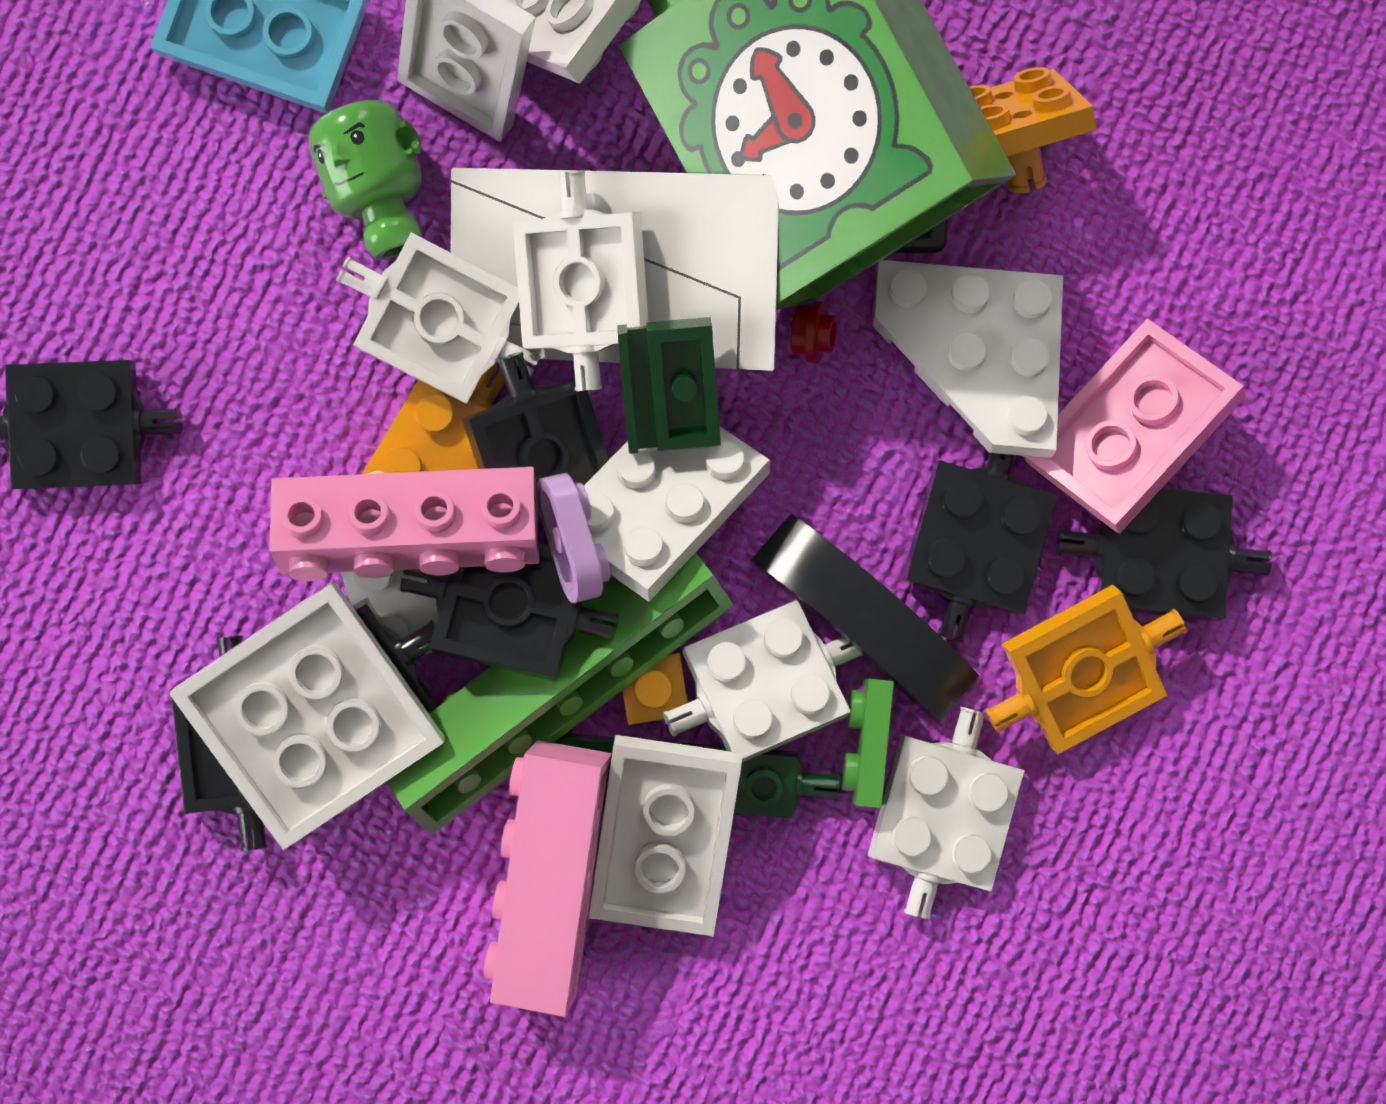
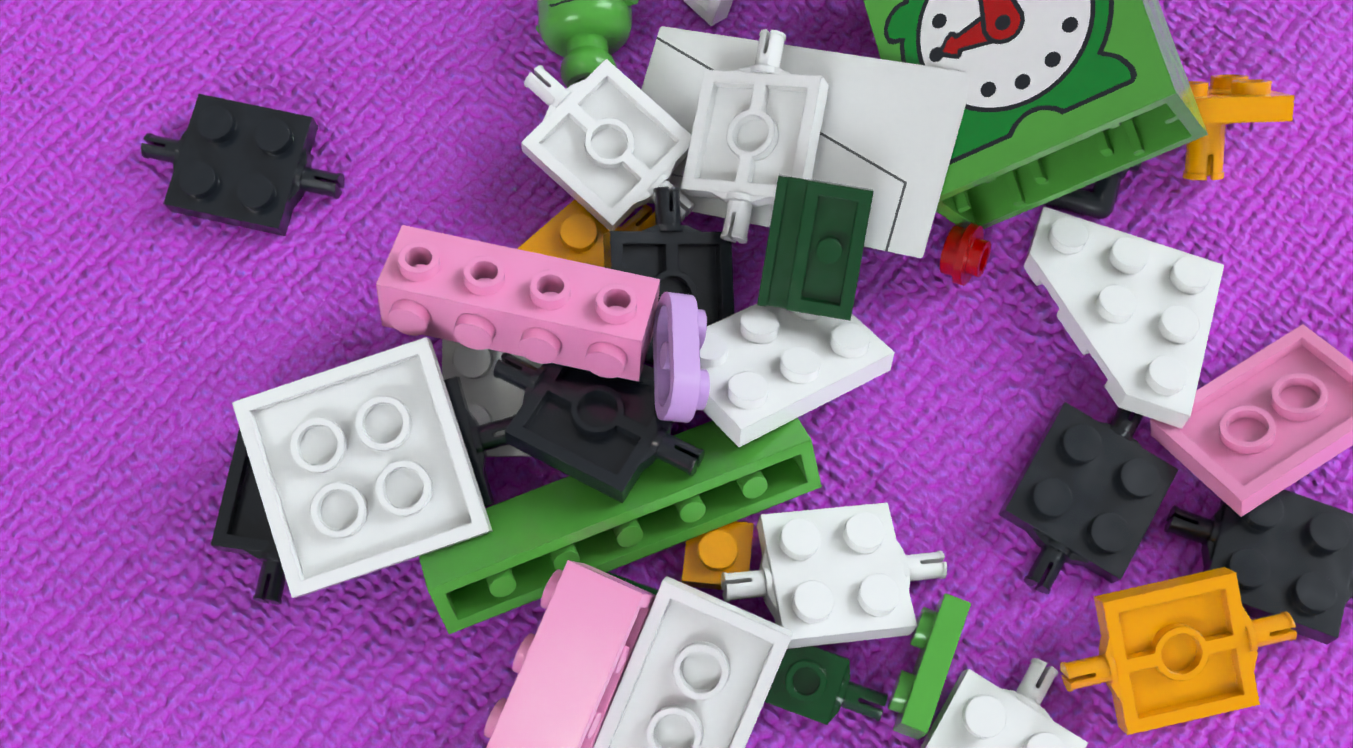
camera: 20 degrees right, 15 degrees down
black slope [750,514,979,723] -> none

